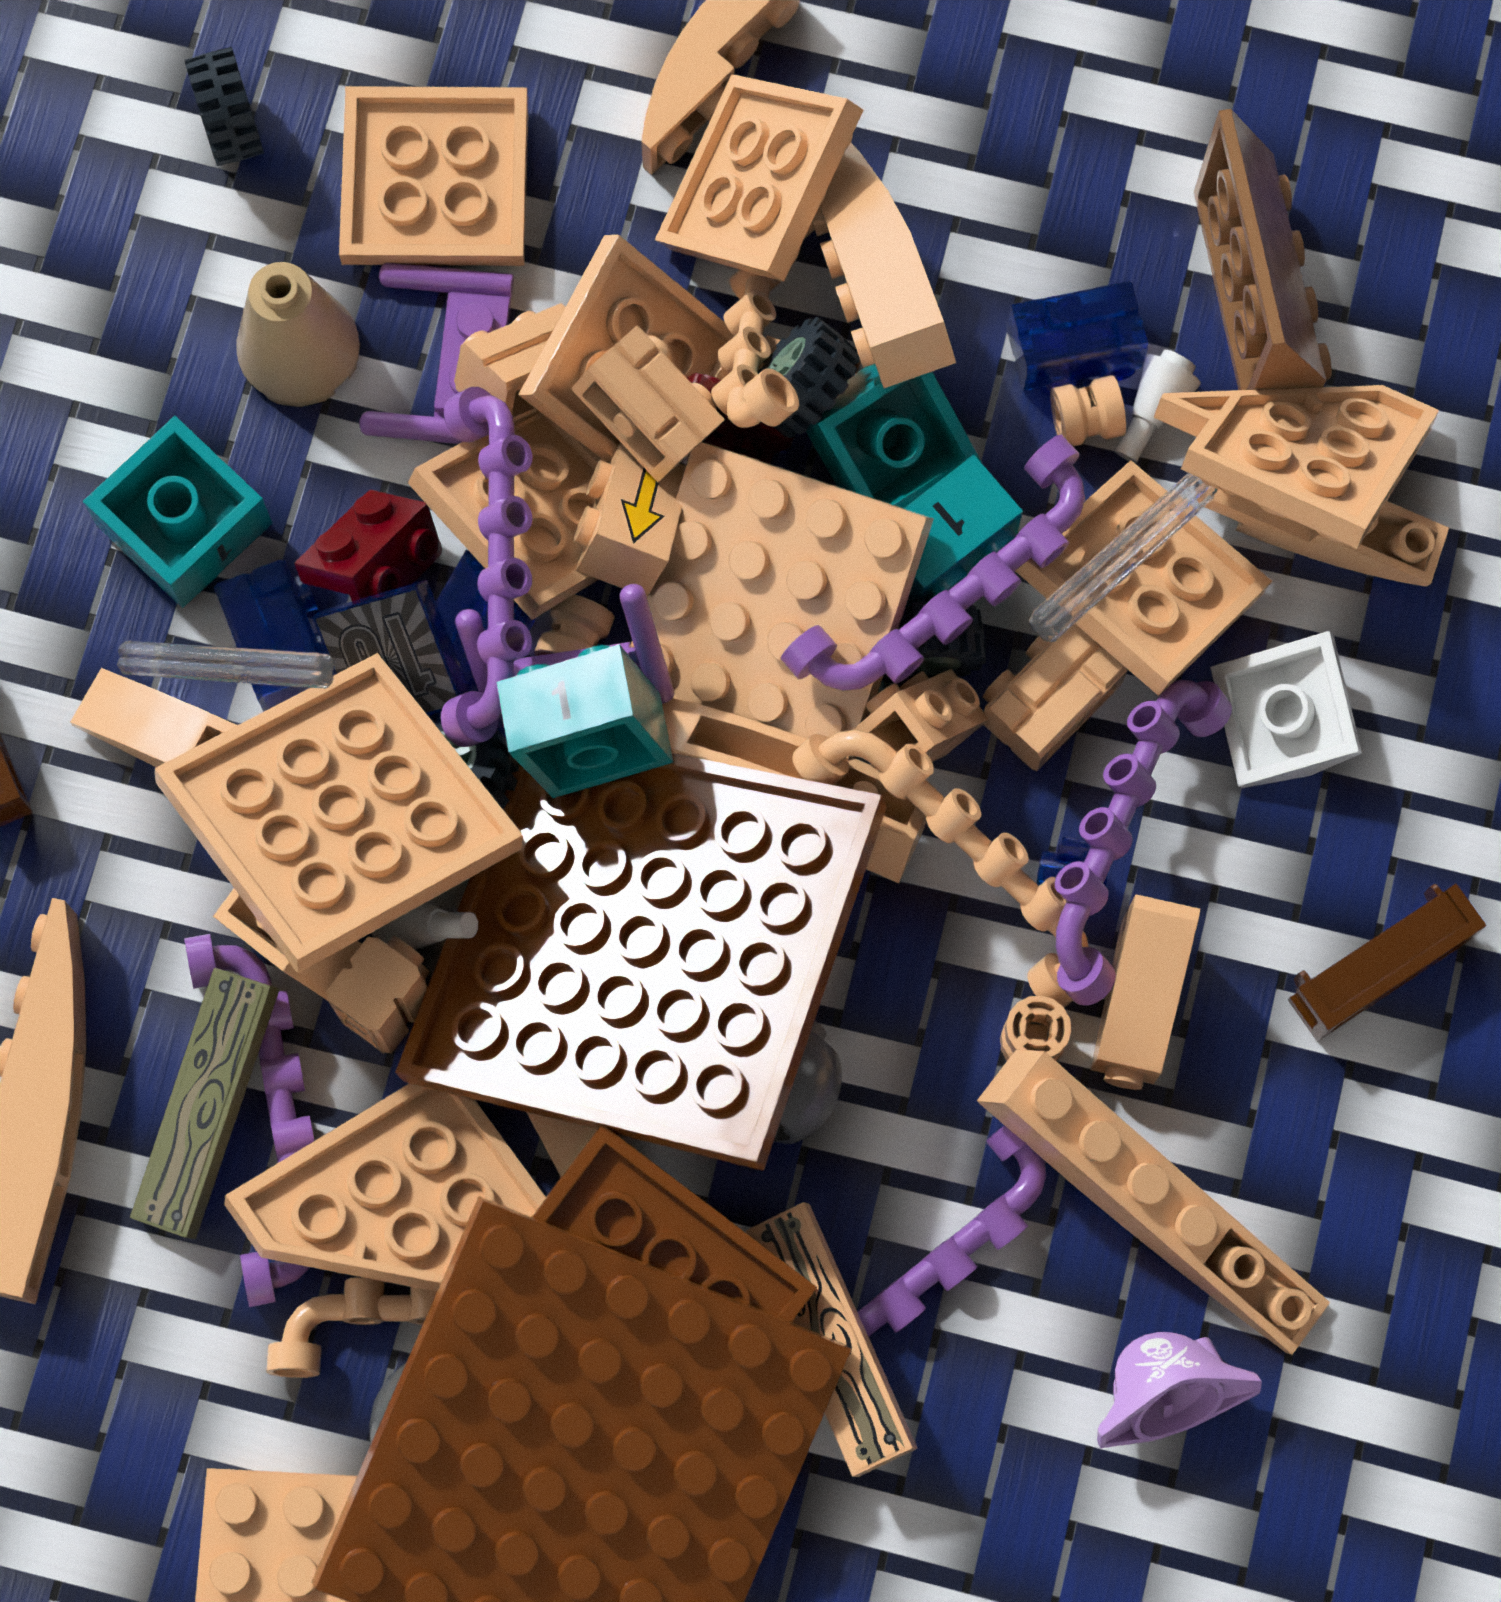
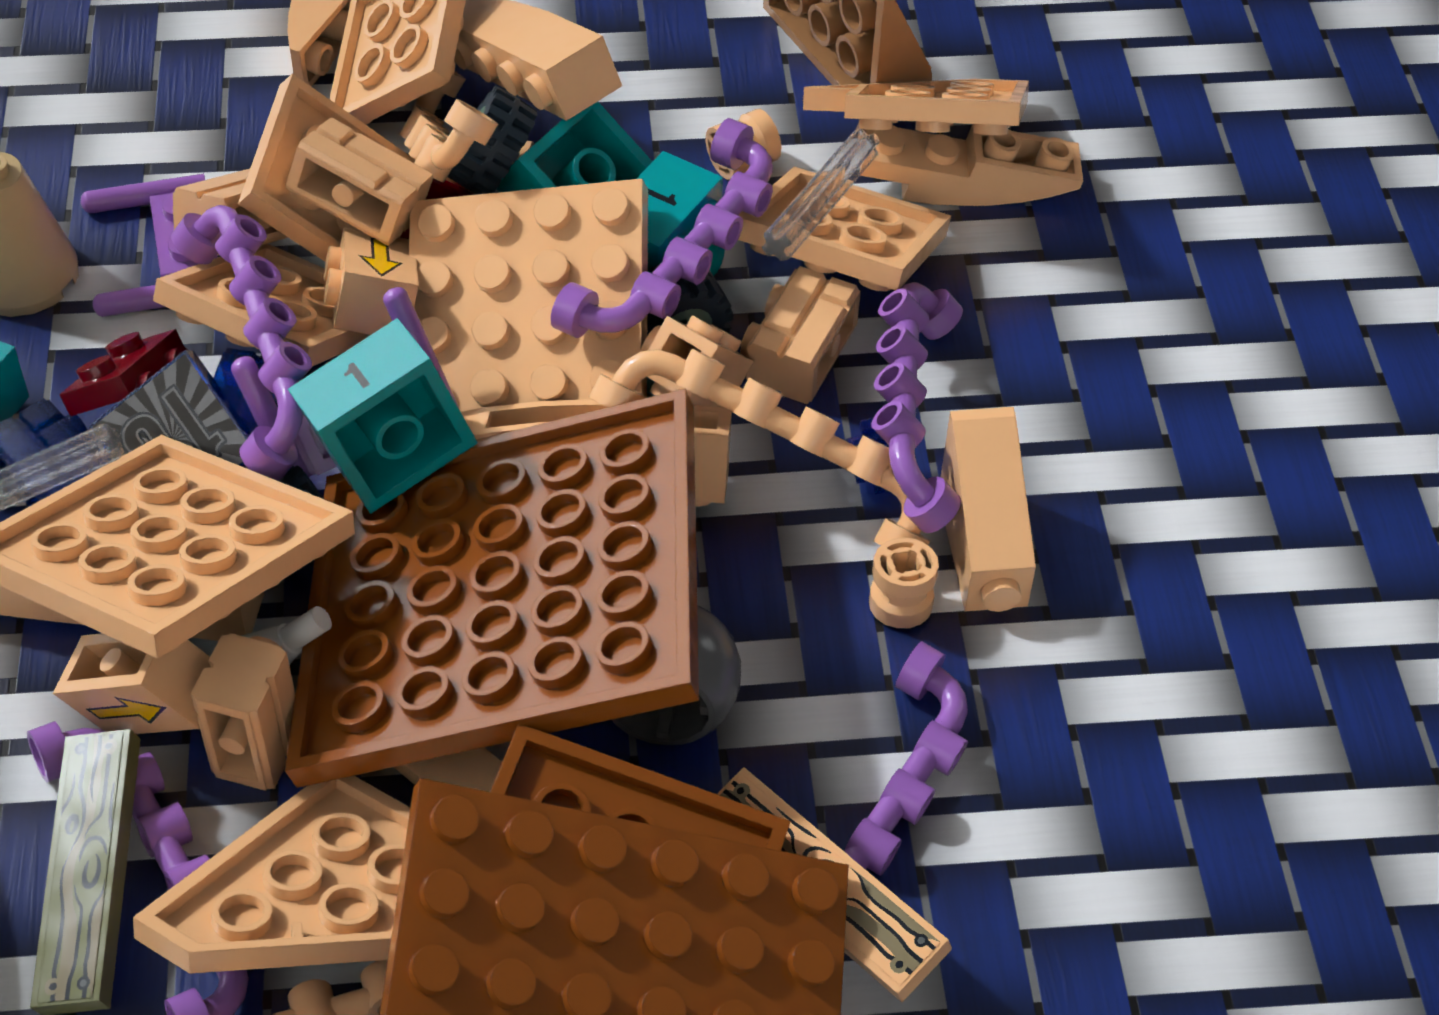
camera: 20 degrees left, 25 degrees down
light nougat plate [339,86,528,266] -> none
light nougat slope [977,1050,1330,1355] -> none
clear blue brick [1006,281,1148,395] -> none
lavender hat [1097,1332,1262,1449] -> none
white cone [1115,350,1201,463] -> none
white slope [1211,631,1362,788] -> none
reddish brown container [1288,883,1487,1042] -> none

